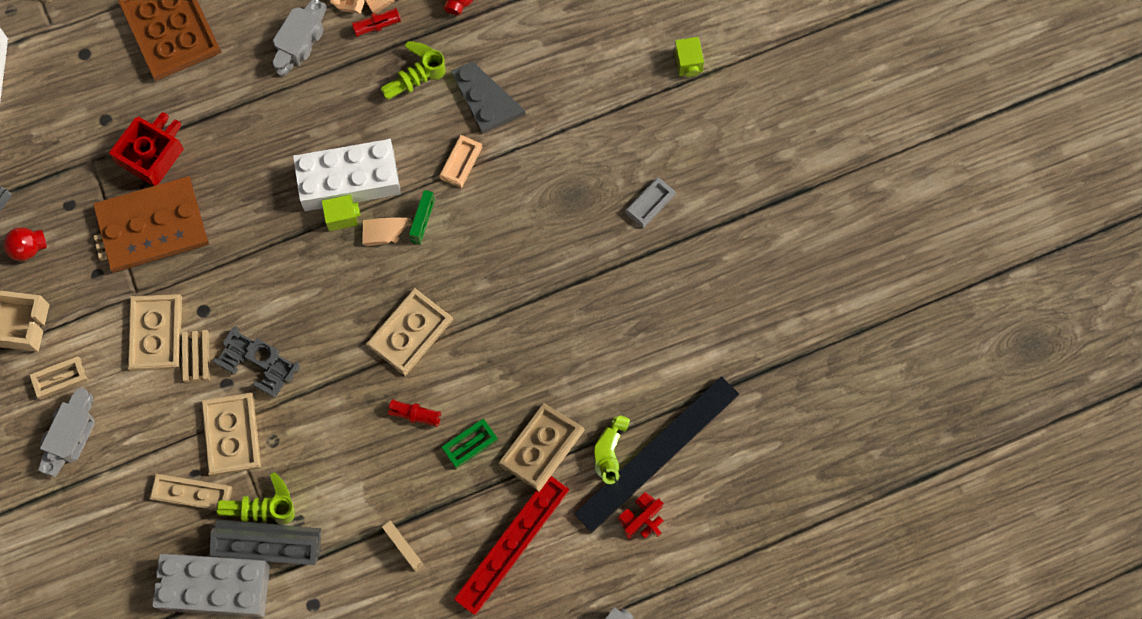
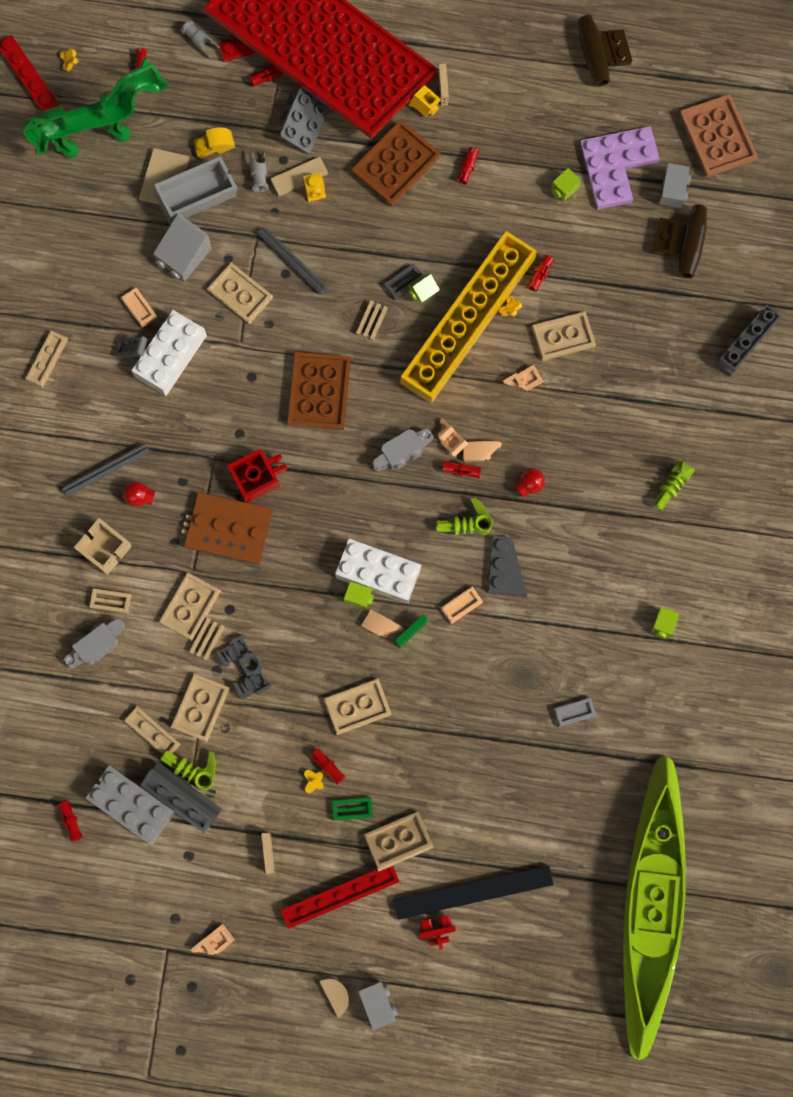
camera: 30 degrees right, 5 degrees up
lime arm [594,415,630,484] -> none
none -> yellow piece [304,770,324,793]
none -> lime piece [623,756,686,1060]

